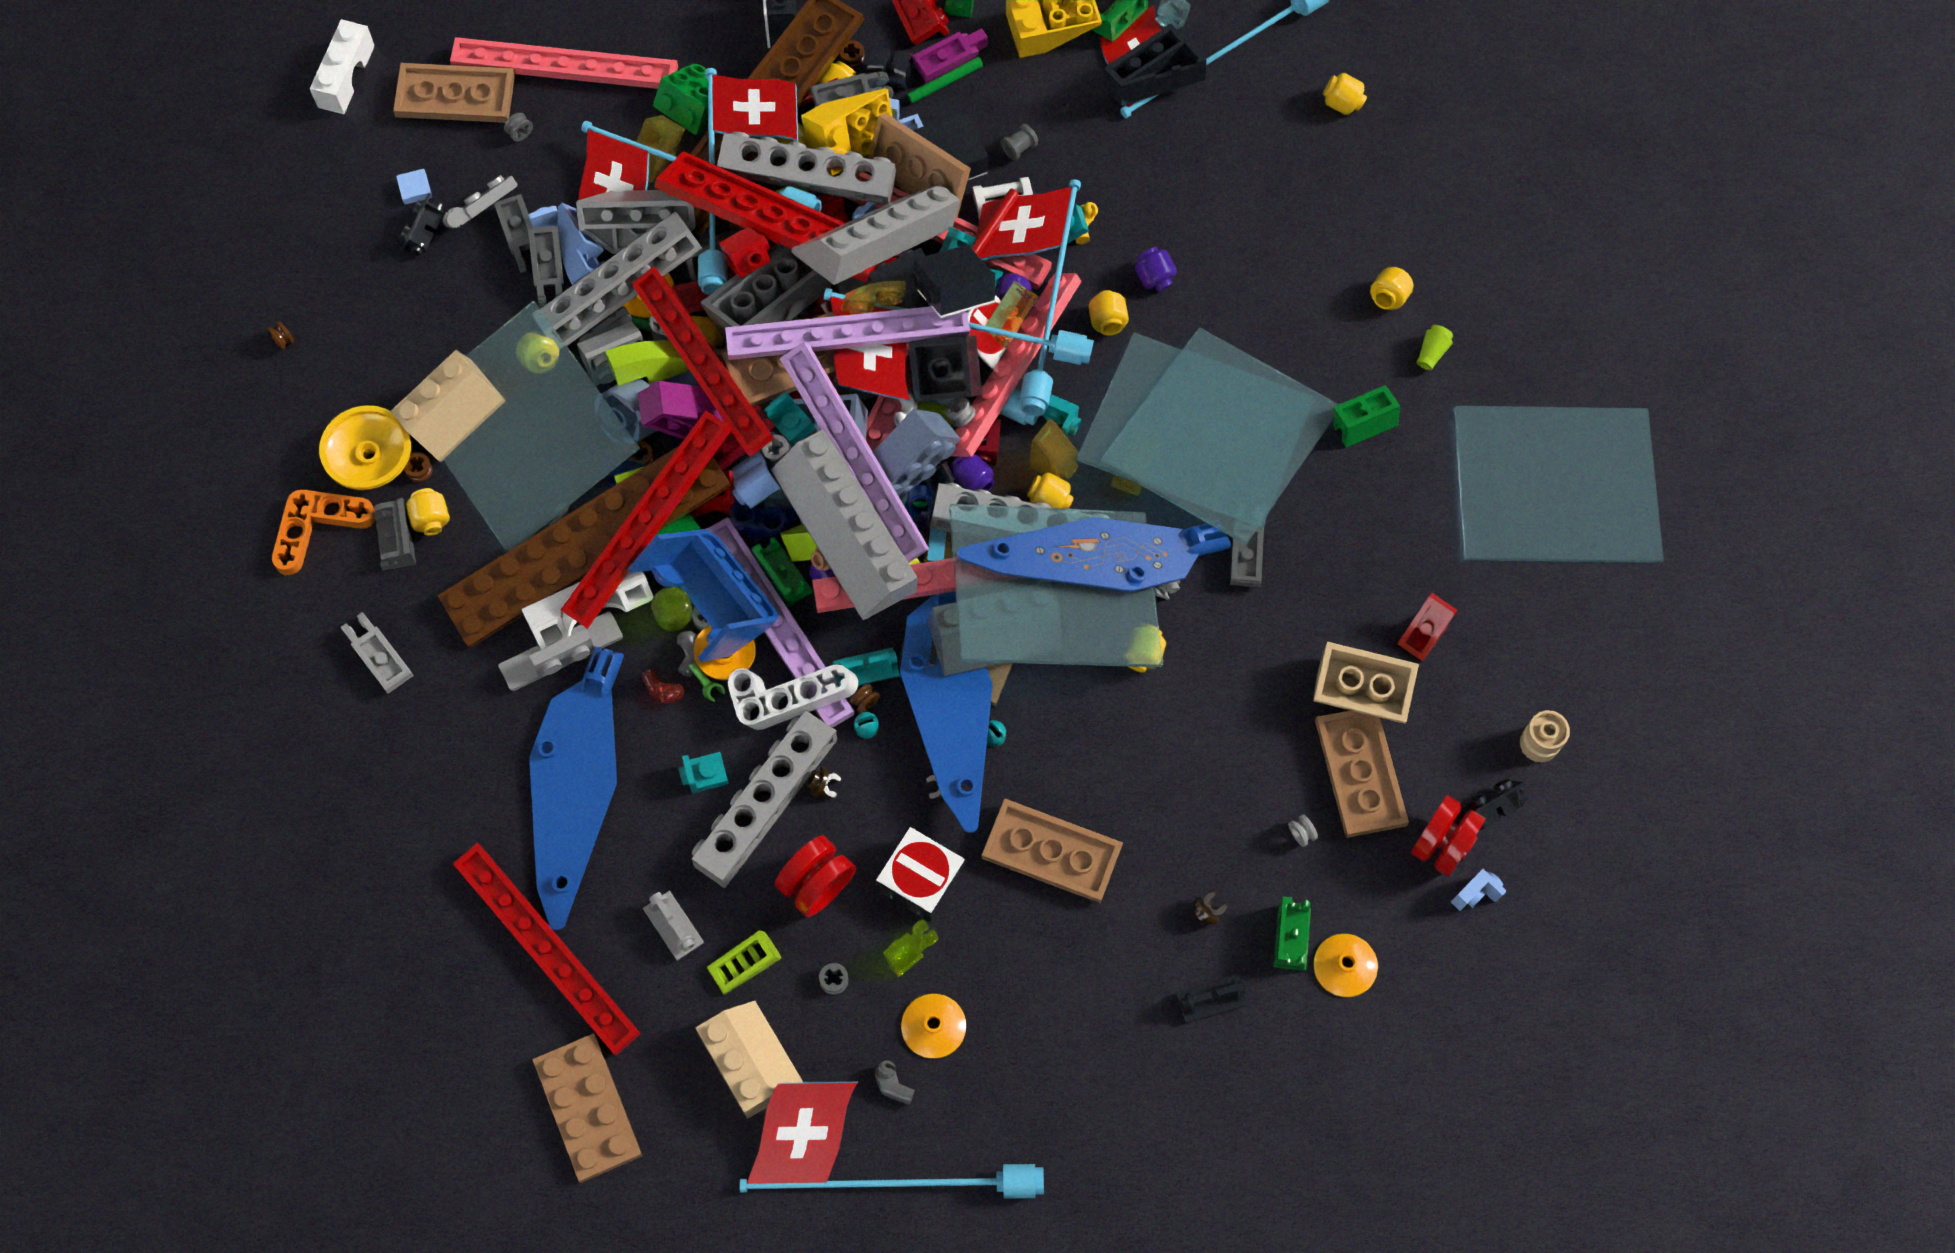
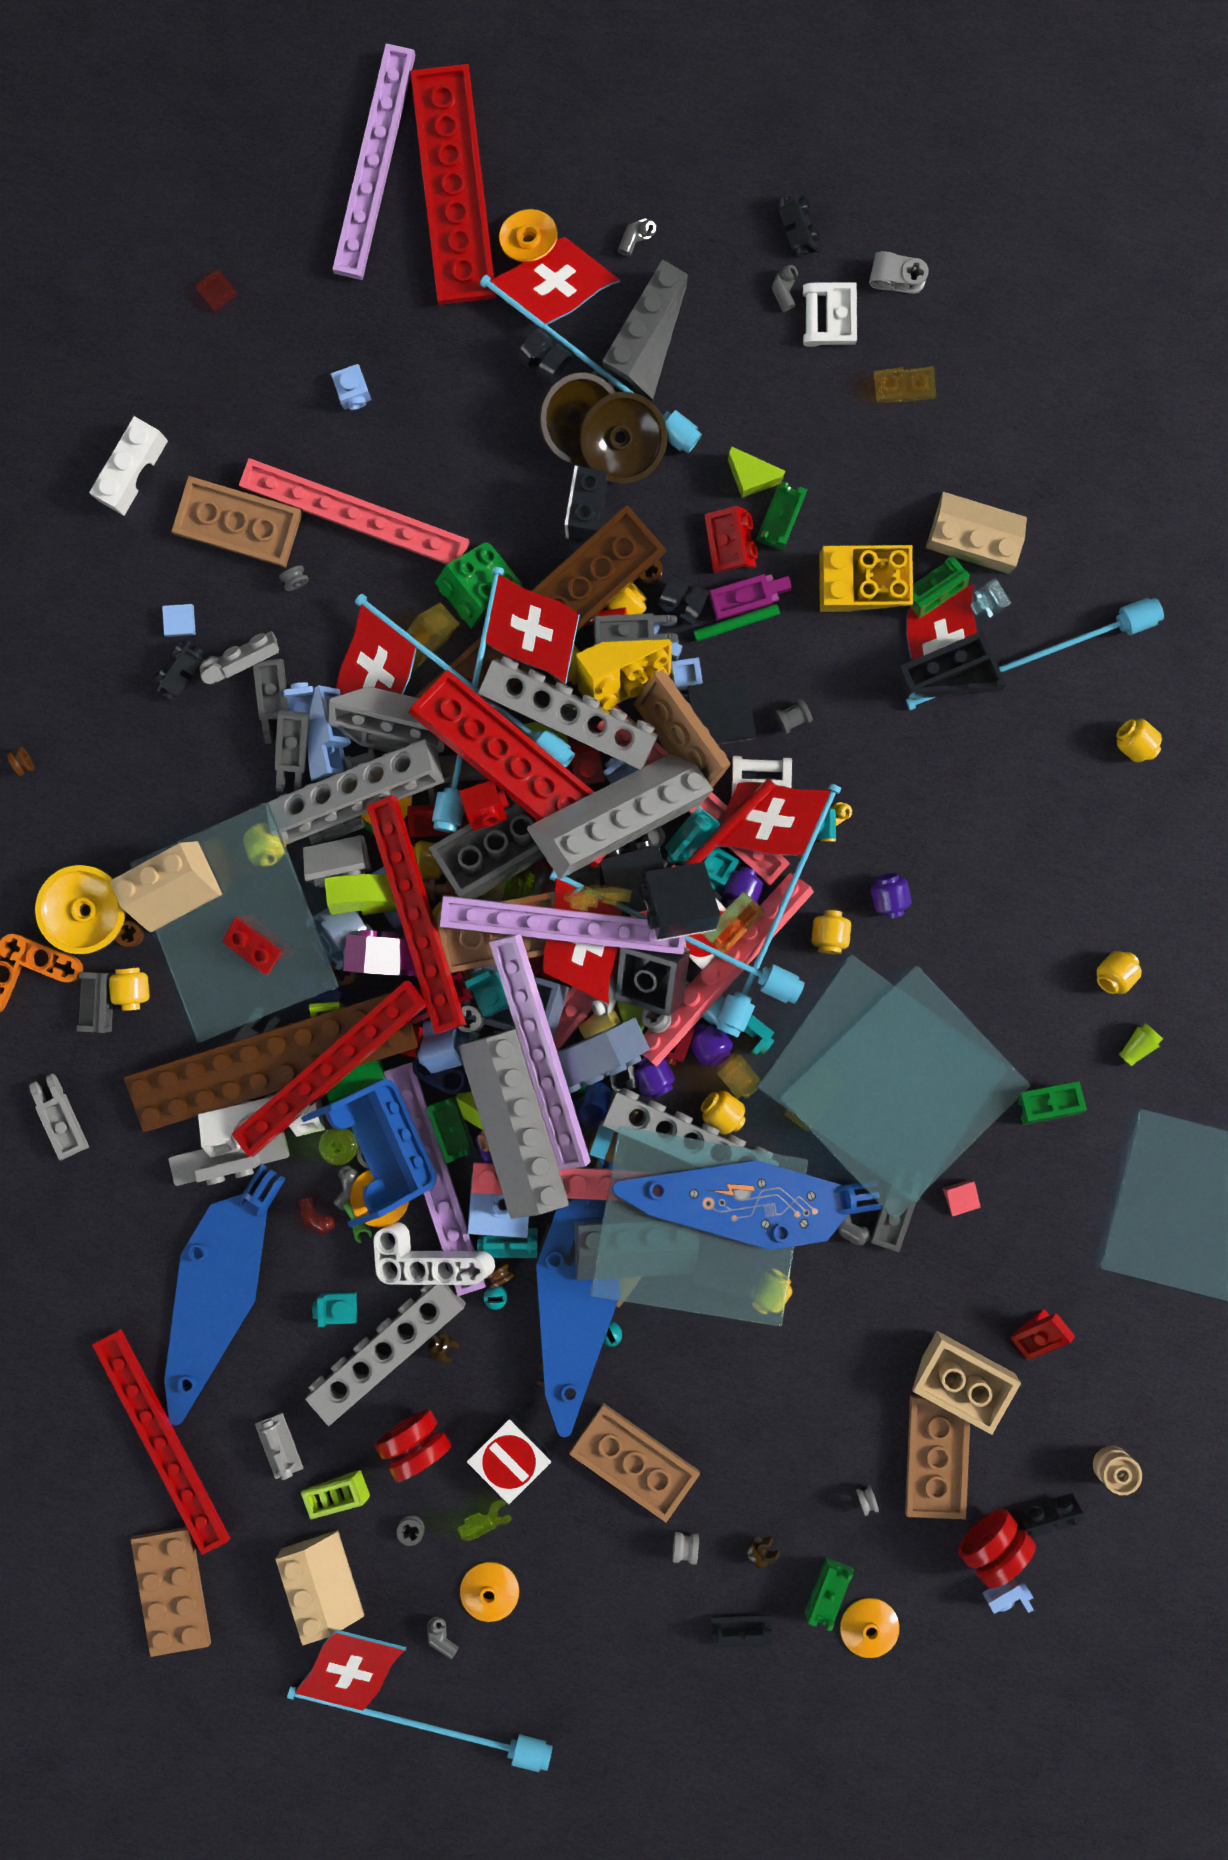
camera: 15 degrees right, 20 degrees up
none -> red bracket [222,915,297,975]
none -> light blue tile [467,1174,529,1238]
none -> light grey wheel [672,1532,699,1565]
none -> dark purple head [689,1022,733,1068]
none -> dark grey arm [838,1214,871,1245]
none -> coral slope [943,1179,980,1216]

